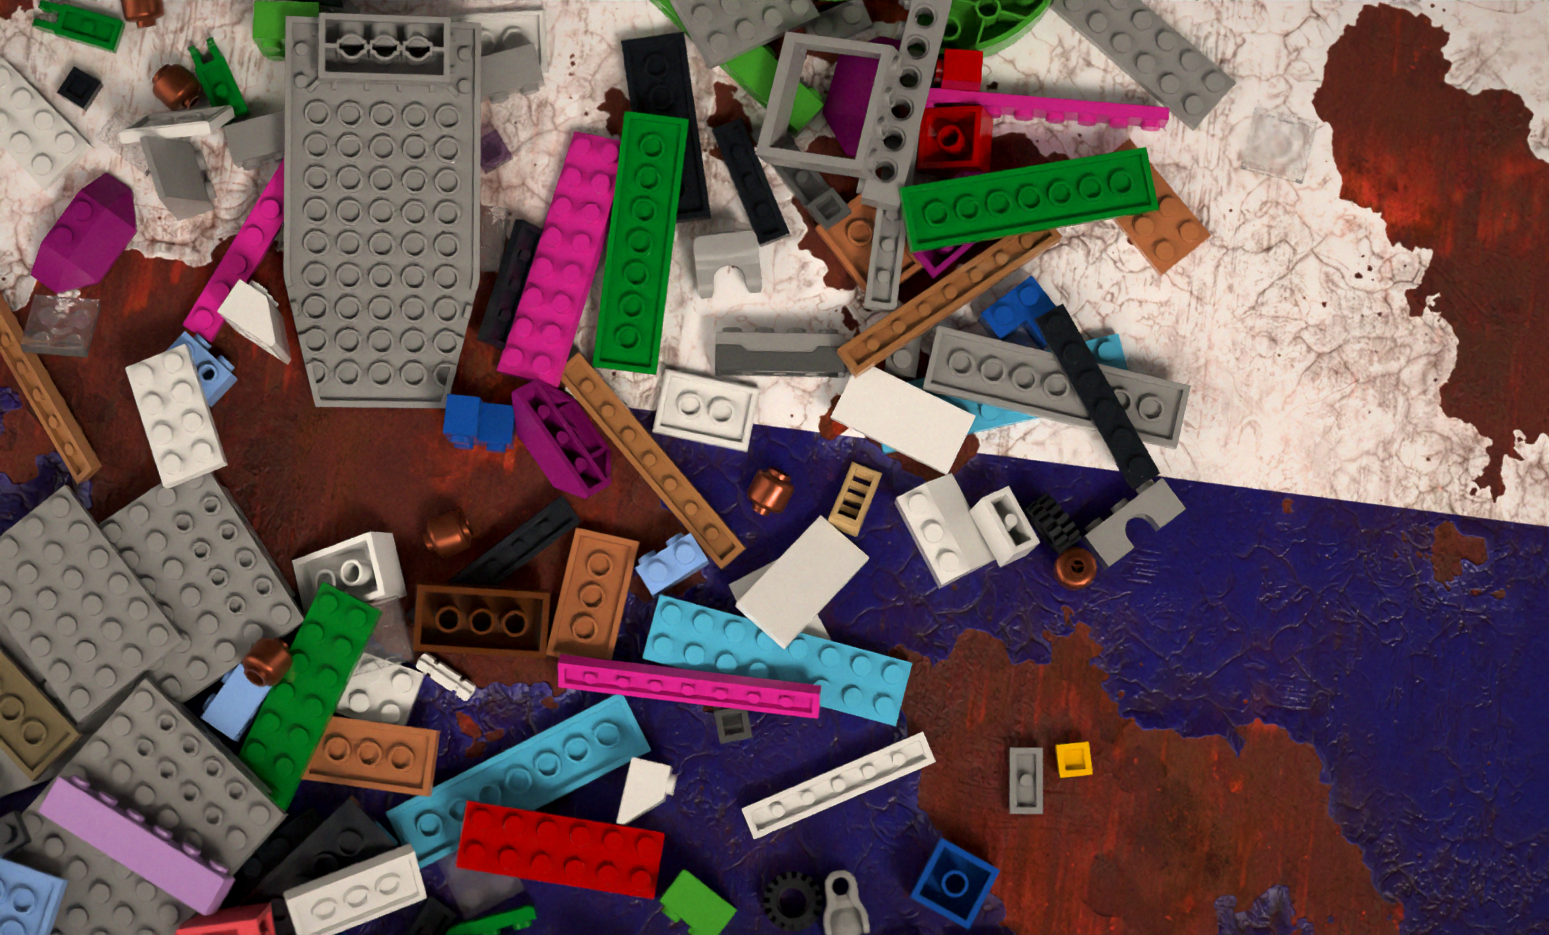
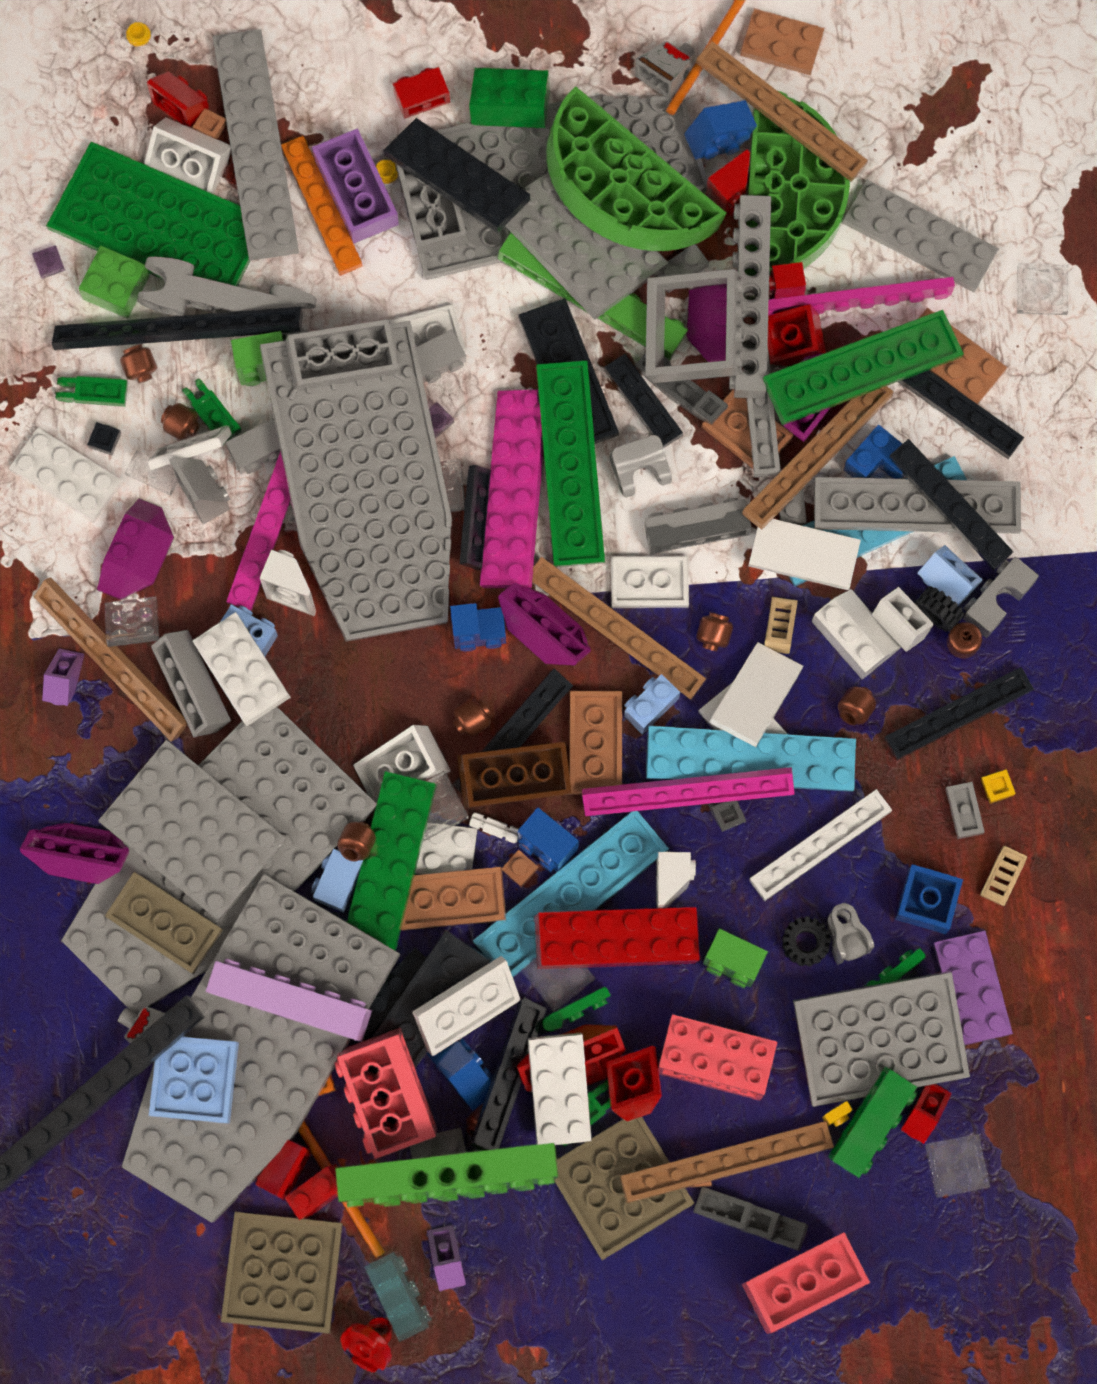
camera: 10 degrees left, 5 degrees down
none -> light grey brick [151,630,231,737]
none -> nougat plate [502,850,538,888]
none -> blue brick [517,808,579,873]
none -> copper head [838,687,876,725]
none -> black plate [884,667,1034,761]
none -> black plate [898,370,1024,460]
none -> light blue brick [918,545,982,606]
none -> tan slope [980,846,1027,907]

